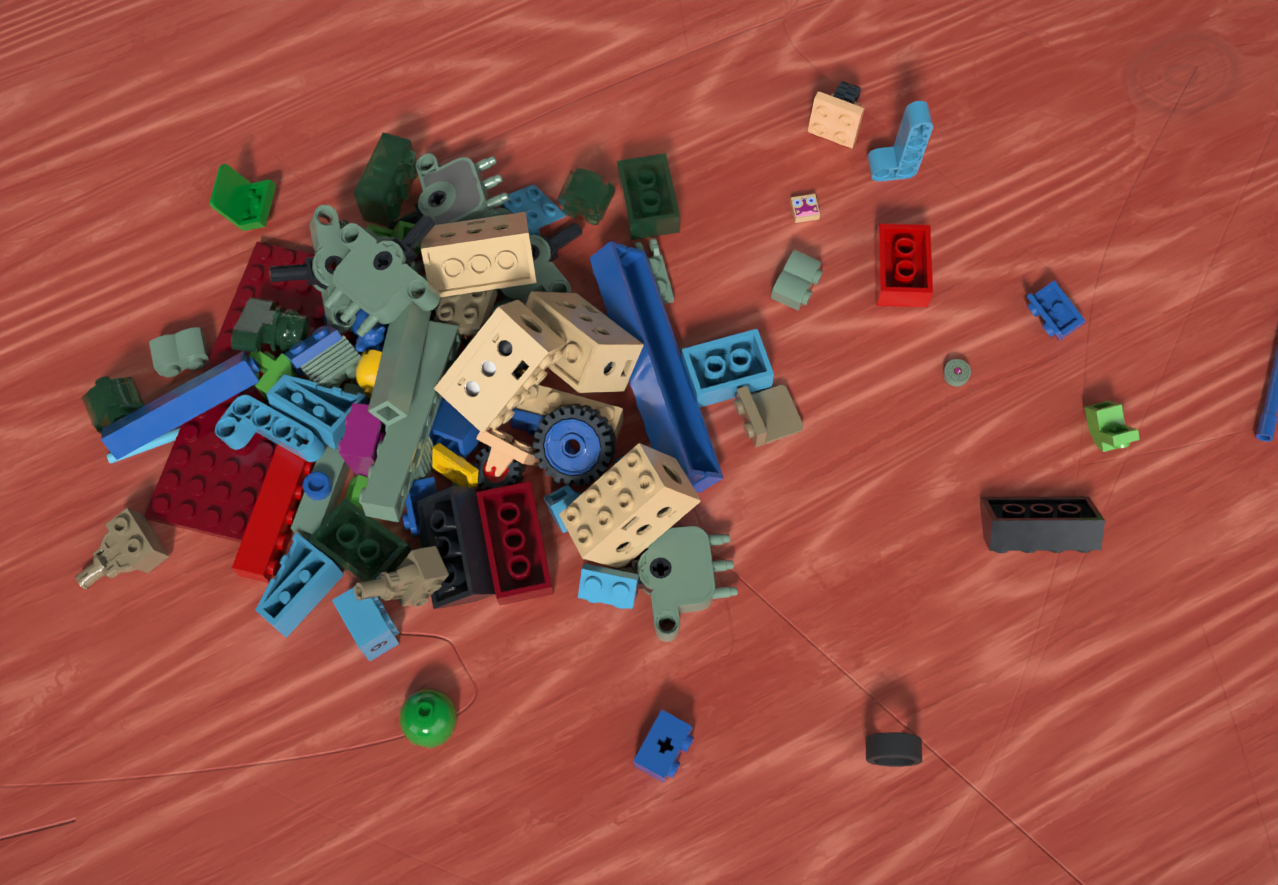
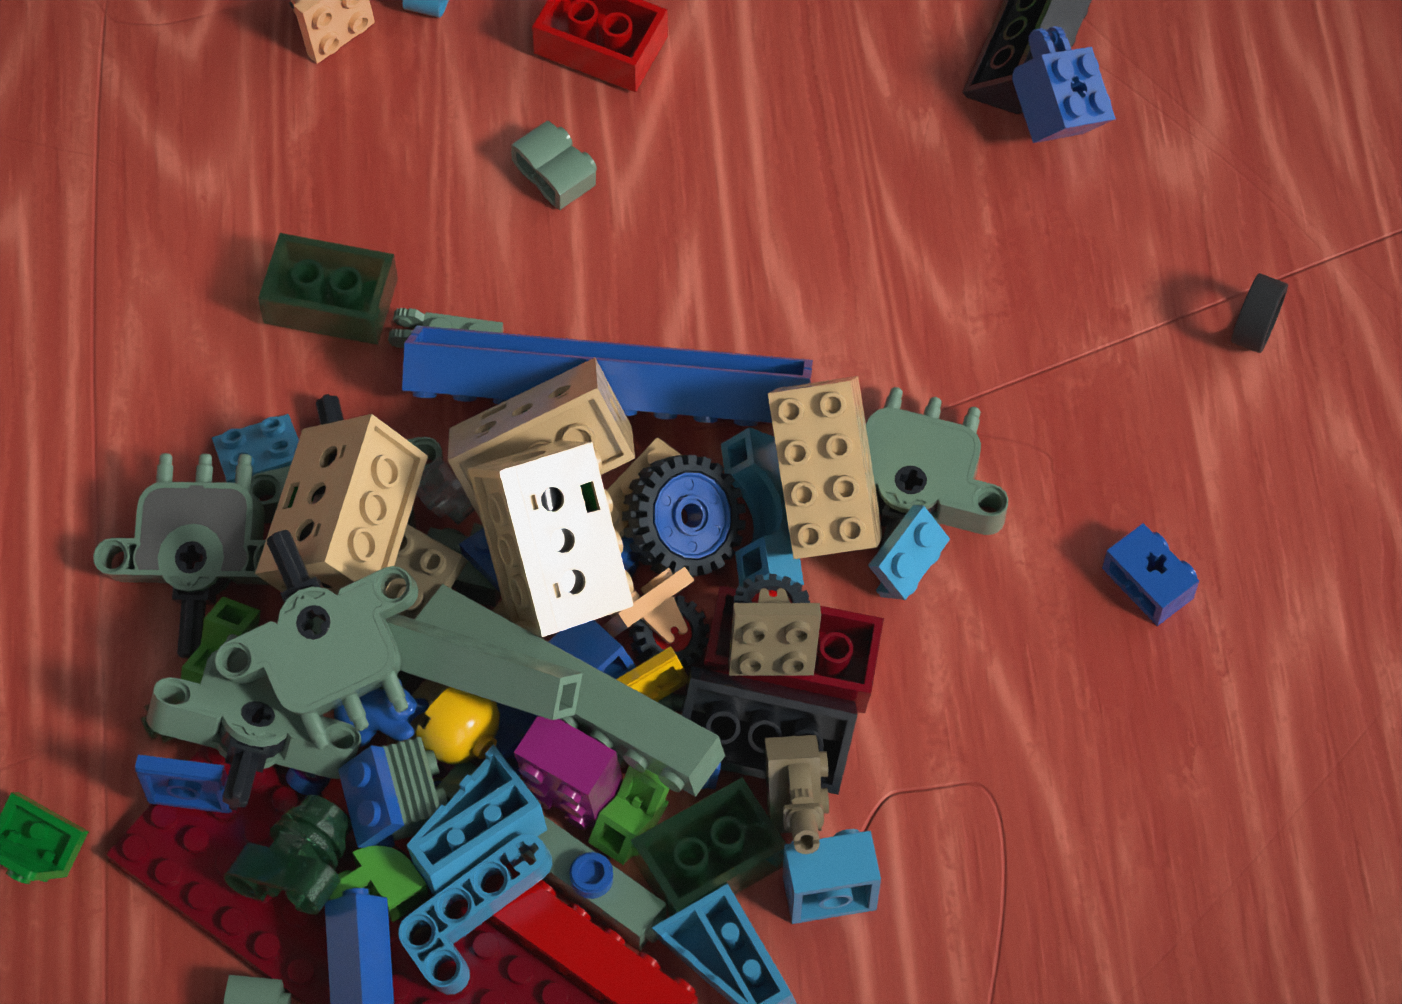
camera: 70 degrees left, 5 degrees down
clear green brick [354,132,418,227] -> none
green cylinder [399,688,457,748] -> none
clear green brick [557,168,615,225] -> none
dark azure brick [681,329,774,408] -> none
dark tan bracket [733,385,803,448] -> none
tile [790,194,820,223] -> none
sand green tile [943,359,971,387] -> none
none -> blue tile [135,755,232,813]
none -> dark tan plate [728,574,821,676]
none -> blue hinge [1012,26,1116,143]

